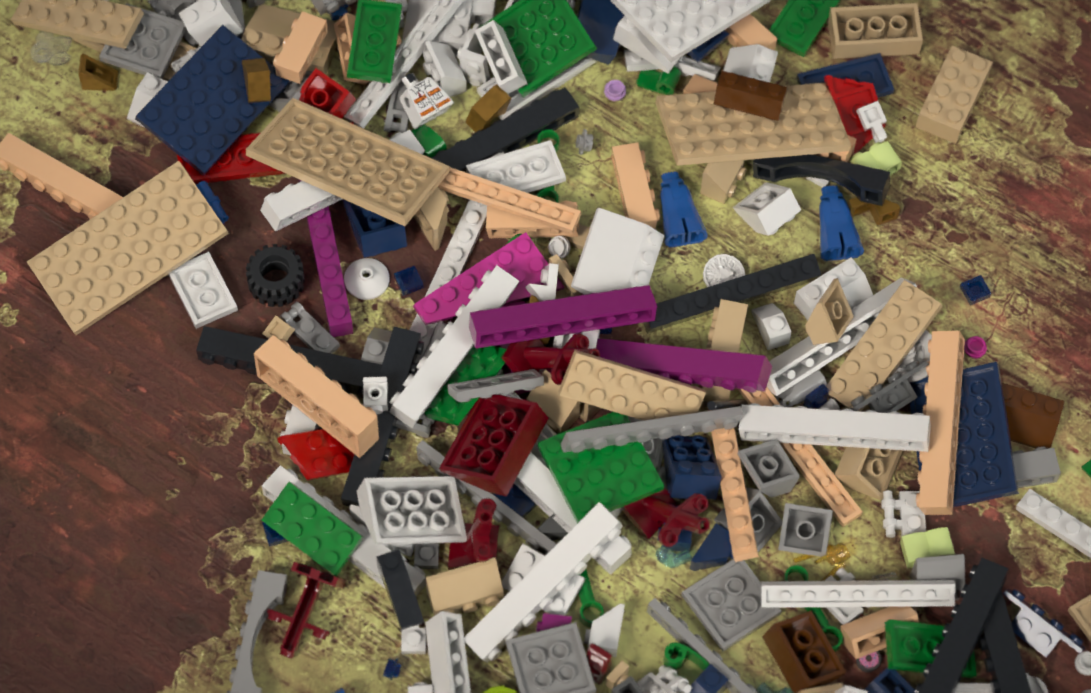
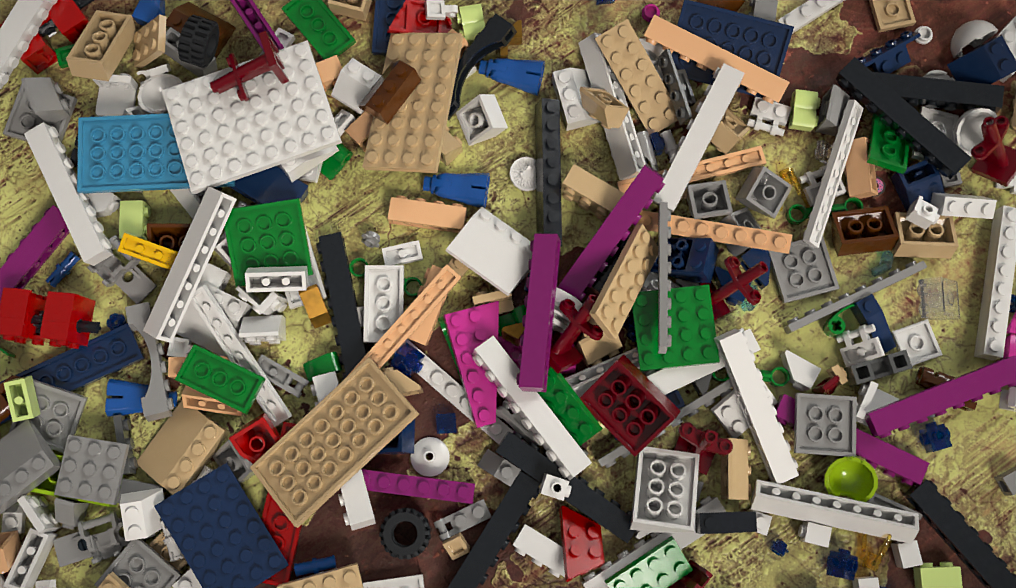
camera: 70 degrees left, 15 degrees up
pearl gold slope [242,58,271,103] -> none
light nougat brick [254,335,379,458] -> none
light nougat brick [273,11,328,84] -> none
white torso [400,73,454,129] -> none
light grey plate [448,369,544,402] -> none
white slope [525,263,559,302] -> none
white plate [548,236,570,258] -> none
lavender plate [604,80,626,101] -> none
black bar [707,399,747,410] -> none
white slope [751,303,791,350] -> none
none -> white plate [382,240,423,265]
none -> clear blue brick [390,342,425,378]

